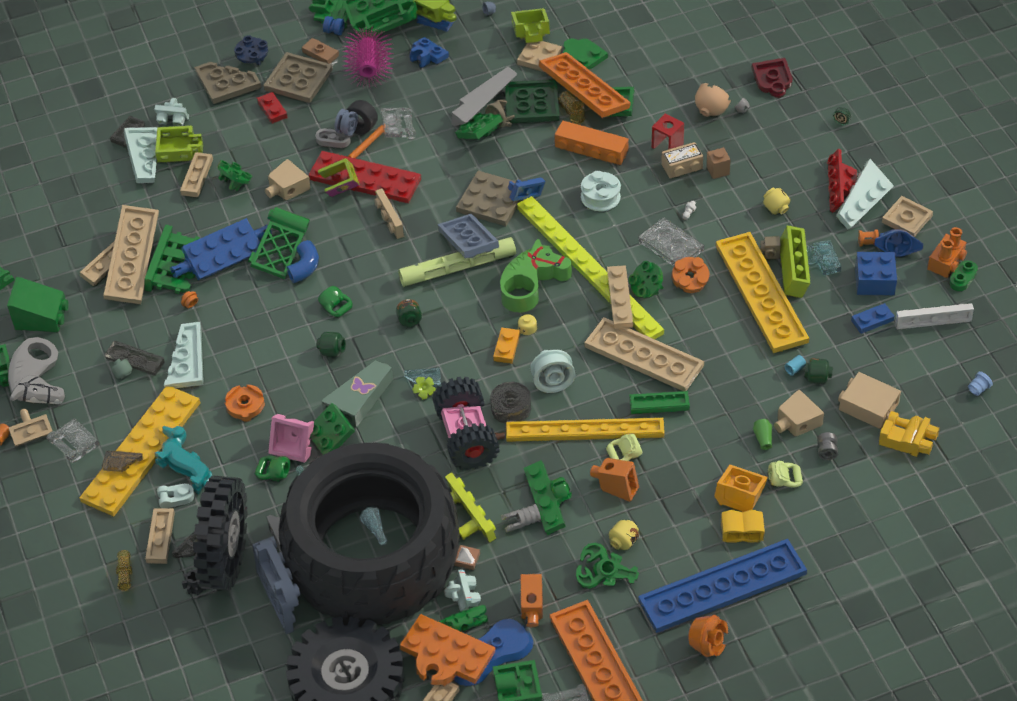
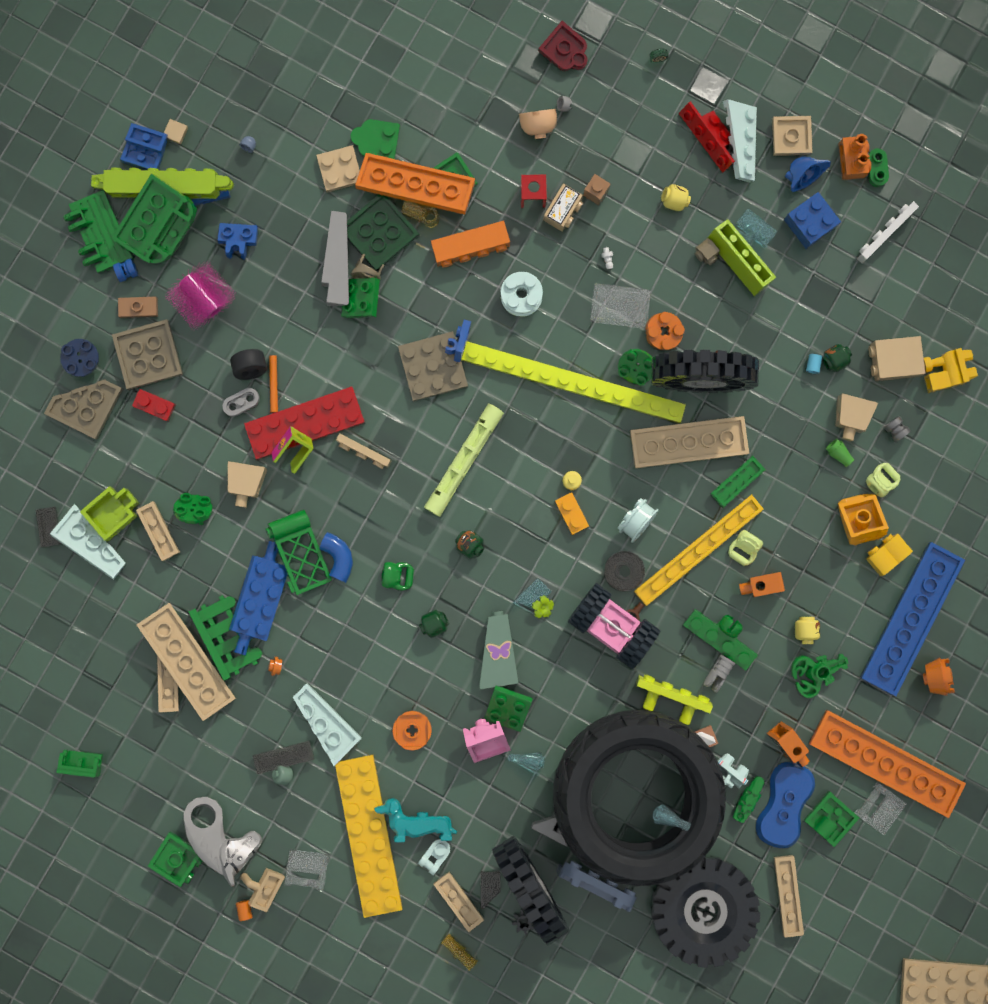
camera: 45 degrees left, 35 degrees up
green slope [7,277,69,332] -> none
clear smoke tile [102,450,143,472] -> none
light aqua hips [154,98,189,126] -> none
green piece [254,455,290,482] -> none
sand blue wheel [334,109,358,136] -> none
clear plate [381,108,416,139] -> none
orange plate [400,614,496,686] -> none
sand blue plate [438,214,499,259] -> none
bright green animal [500,239,572,313] -> none
lime piece [511,8,550,43] -> none
tan plate [607,266,633,329] -> none
yellow plate [716,232,809,353] -> none
blue plate [851,303,895,334] -> none
orange bush [858,229,879,247] -> none
light blue piece [968,371,993,396] -> none
none -> black wheel [651,350,759,393]

